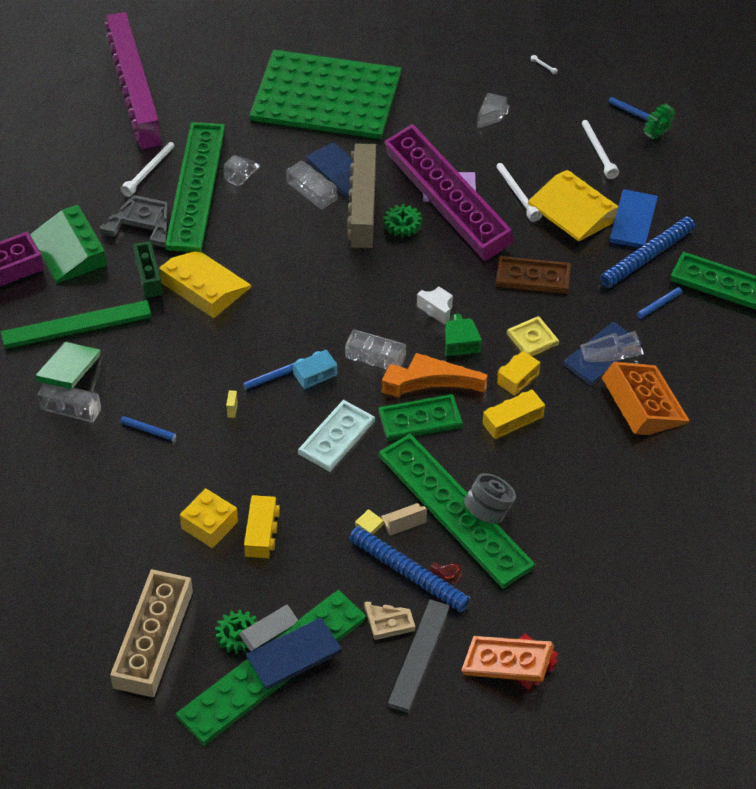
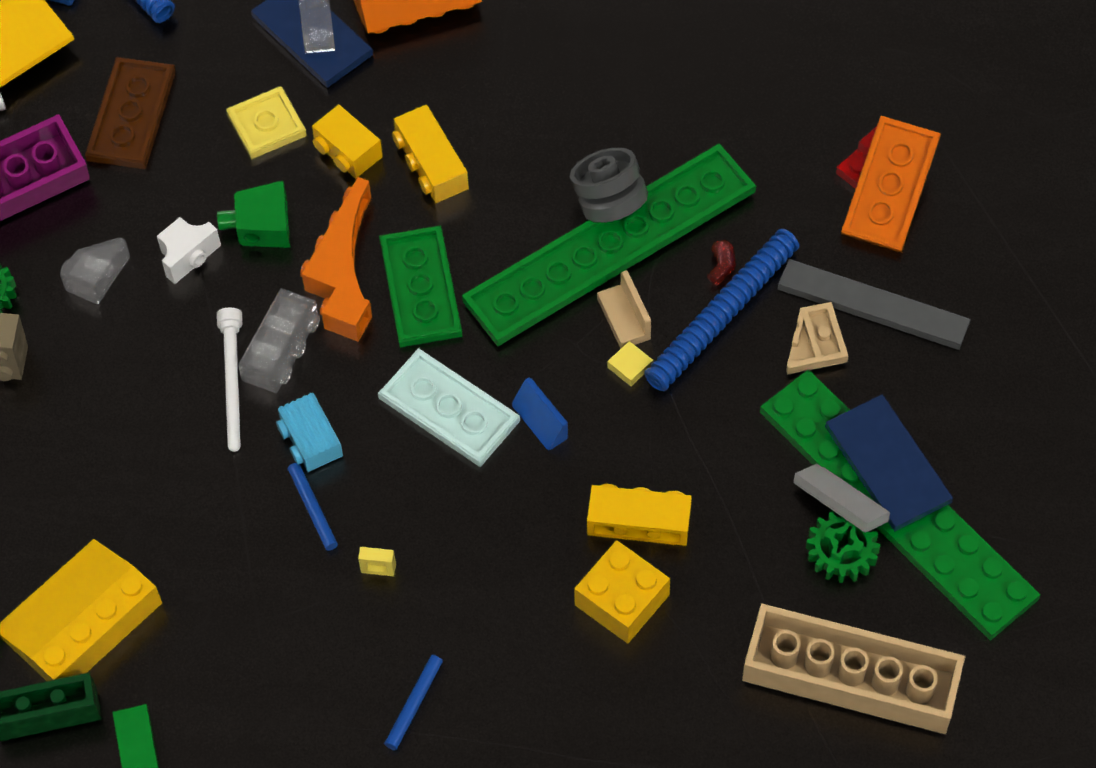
camera: 85 degrees left, 10 degrees up
none -> clear slope [60,237,130,304]
none -> white piece [216,307,243,452]
none -> blue slope [512,377,568,450]

